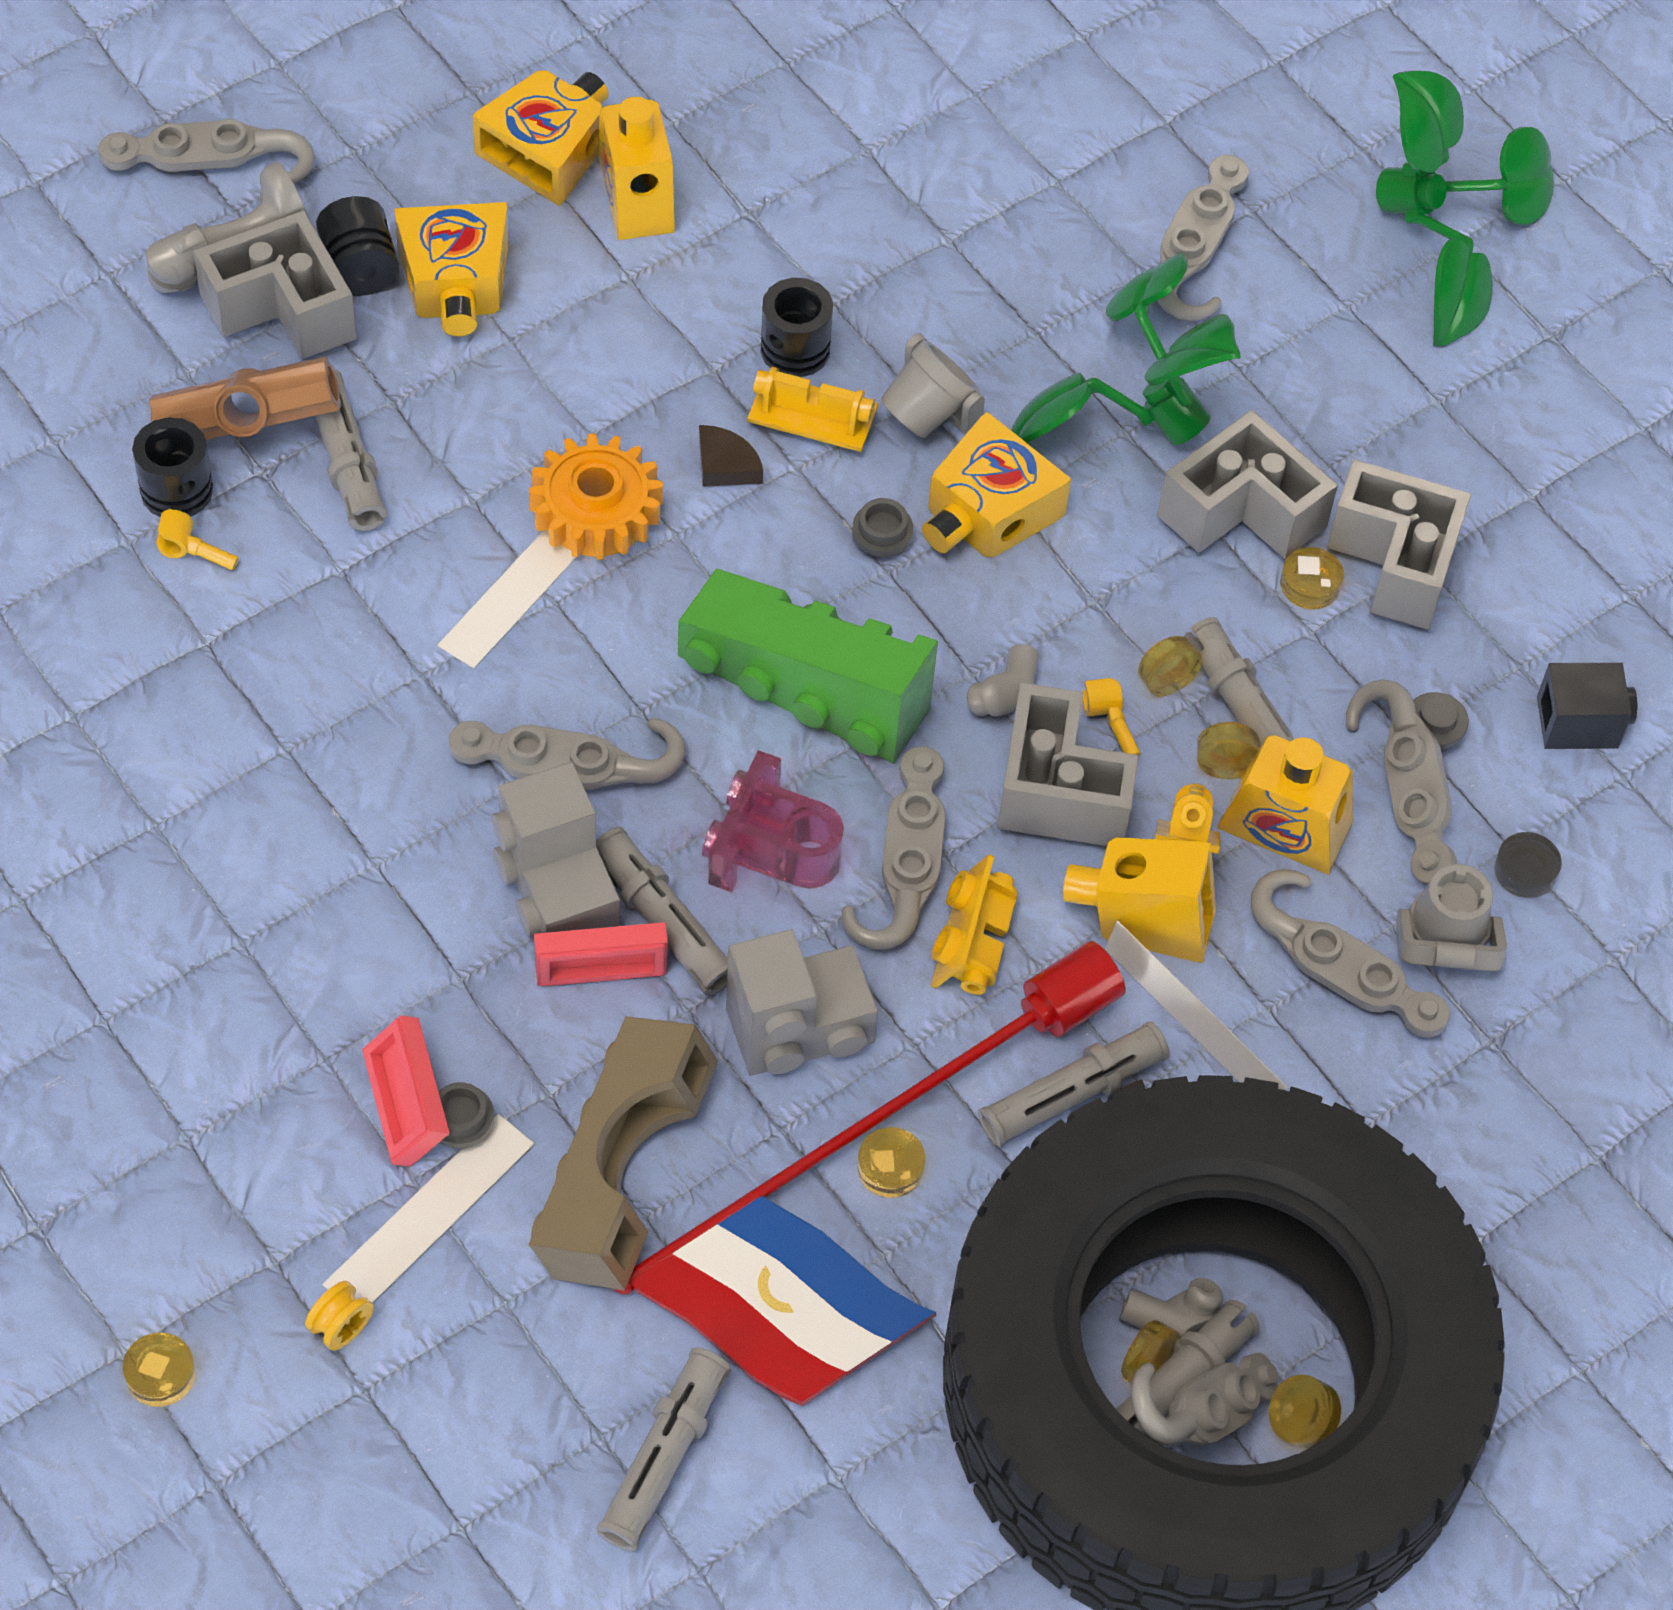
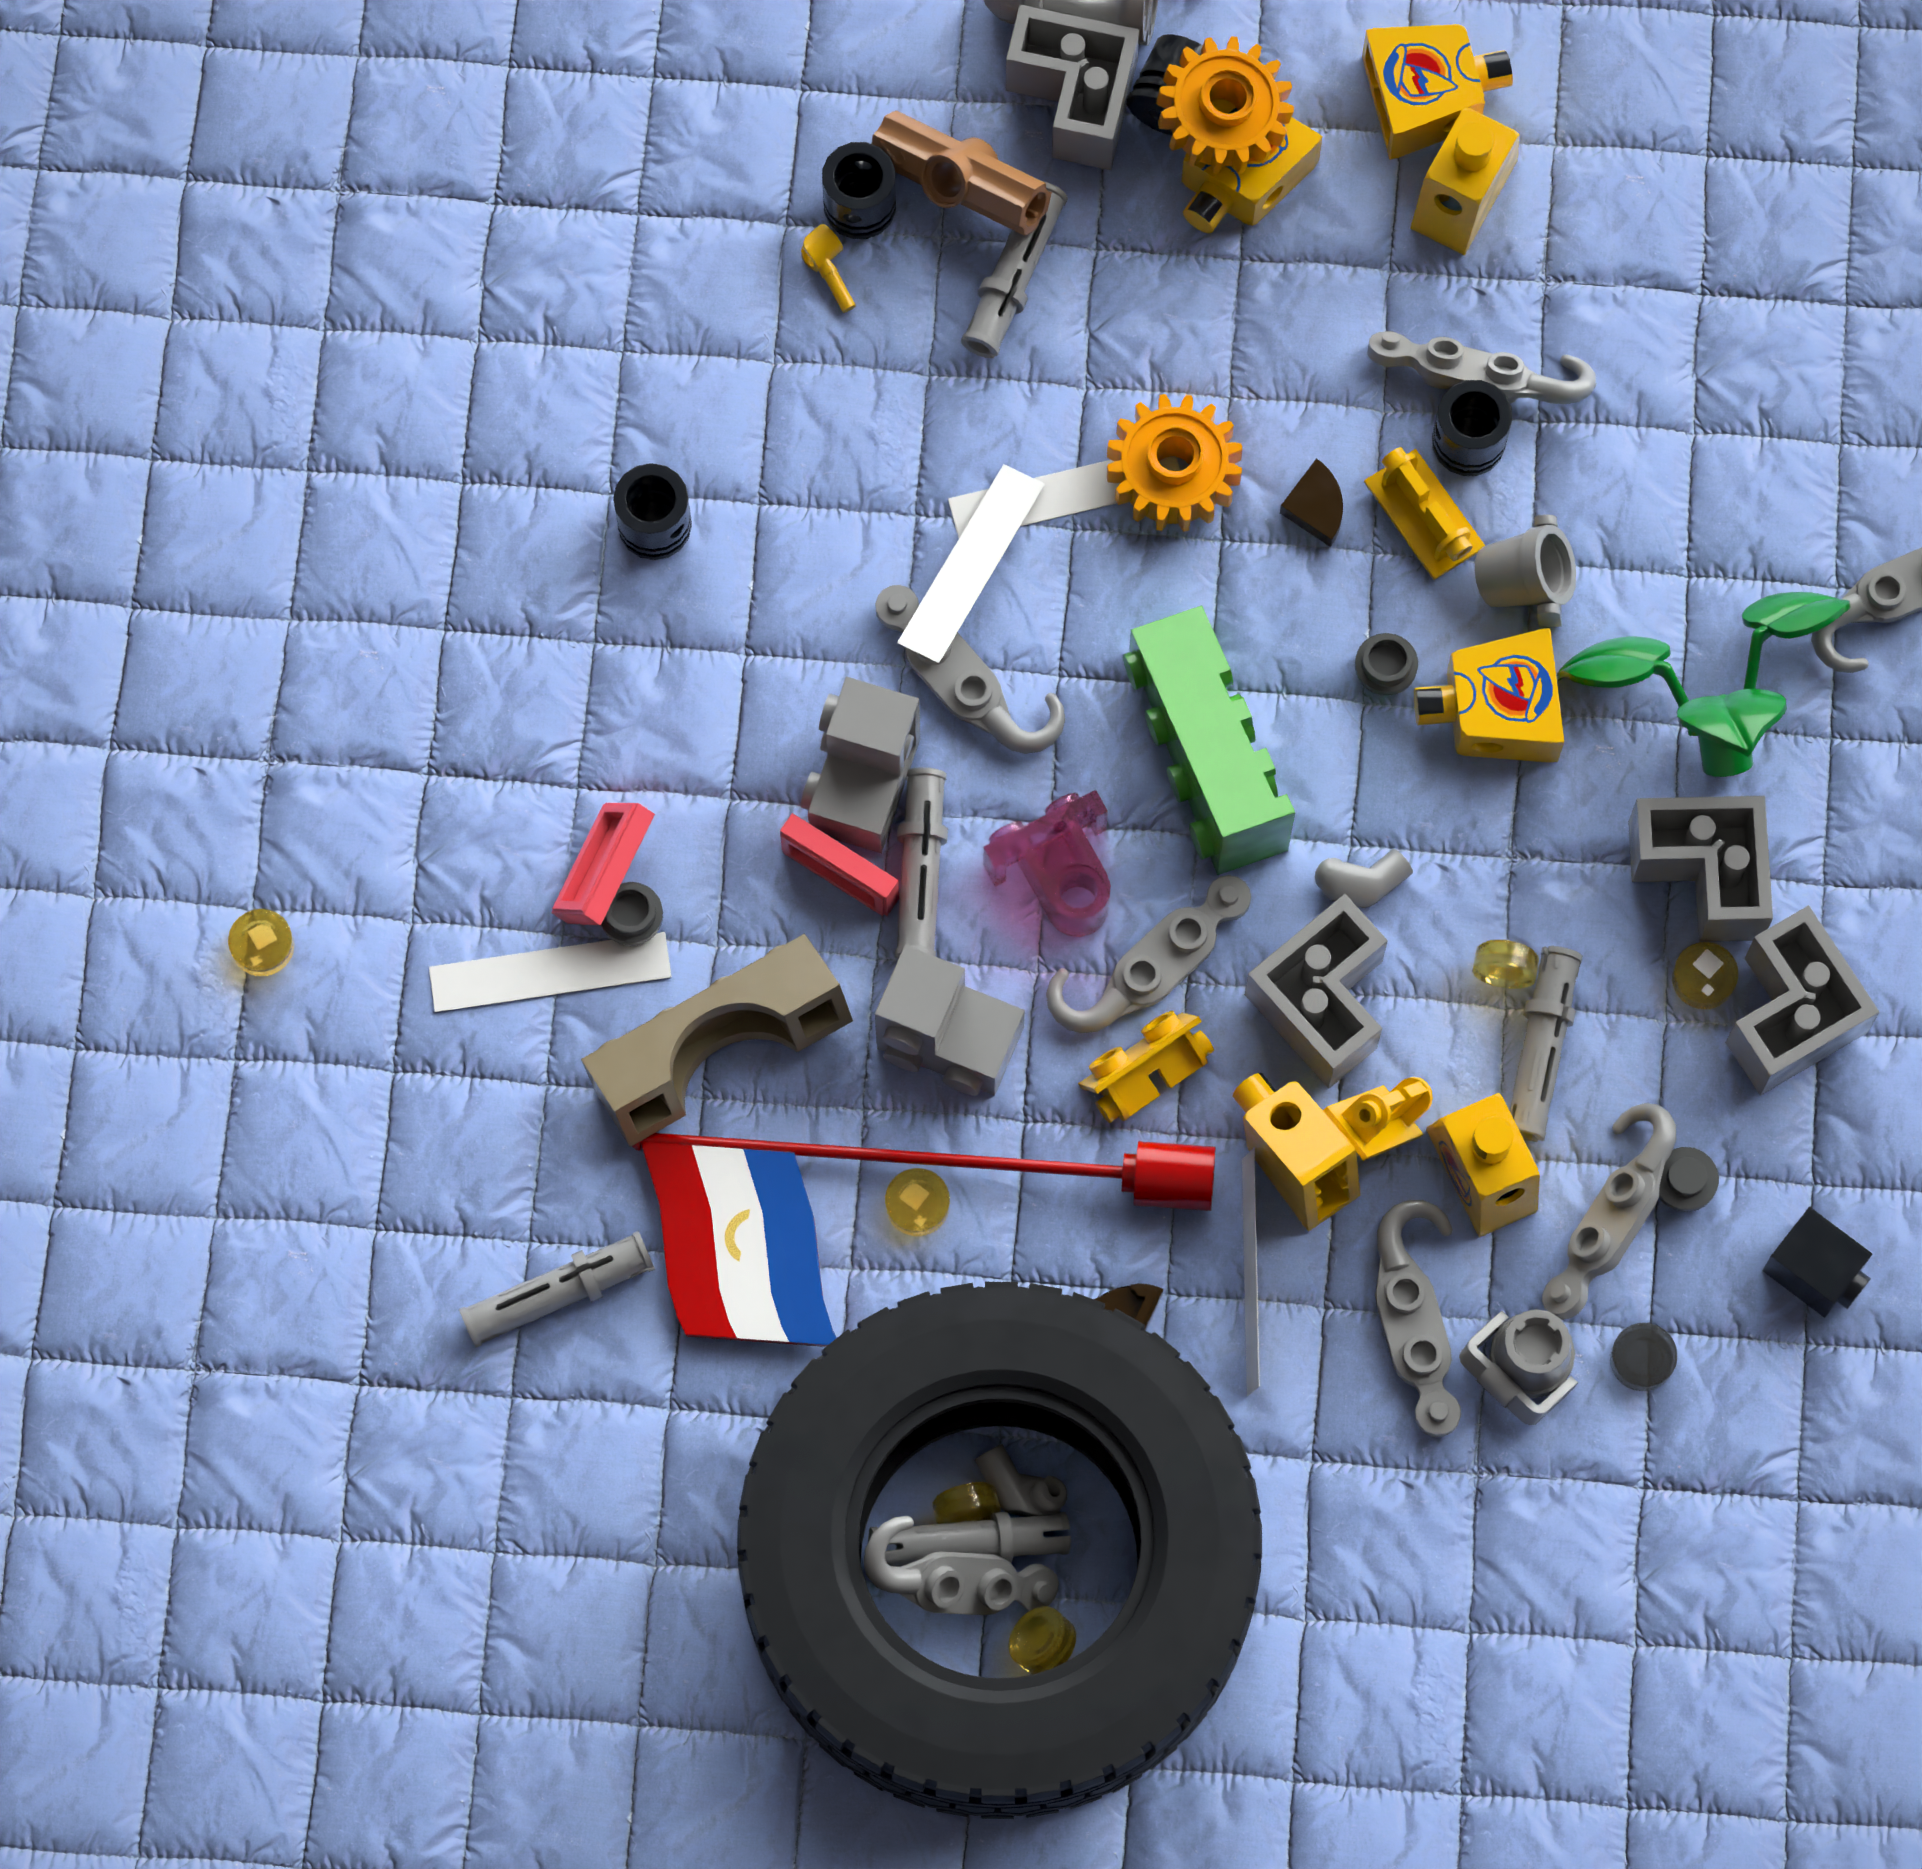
camera: 45 degrees right, 15 degrees up
yellow bush [305,1280,374,1351] -> none
light grey pin [978,1021,1170,1147] -> none
yellow hand [1082,678,1141,756] -> none
clear yellow tile [1197,722,1260,779] -> none
none -> black piece [613,463,692,560]
none -> white sticker [897,464,1045,663]
none -> light orange gear [1156,36,1294,174]
none -> light grey piece [1367,331,1596,404]

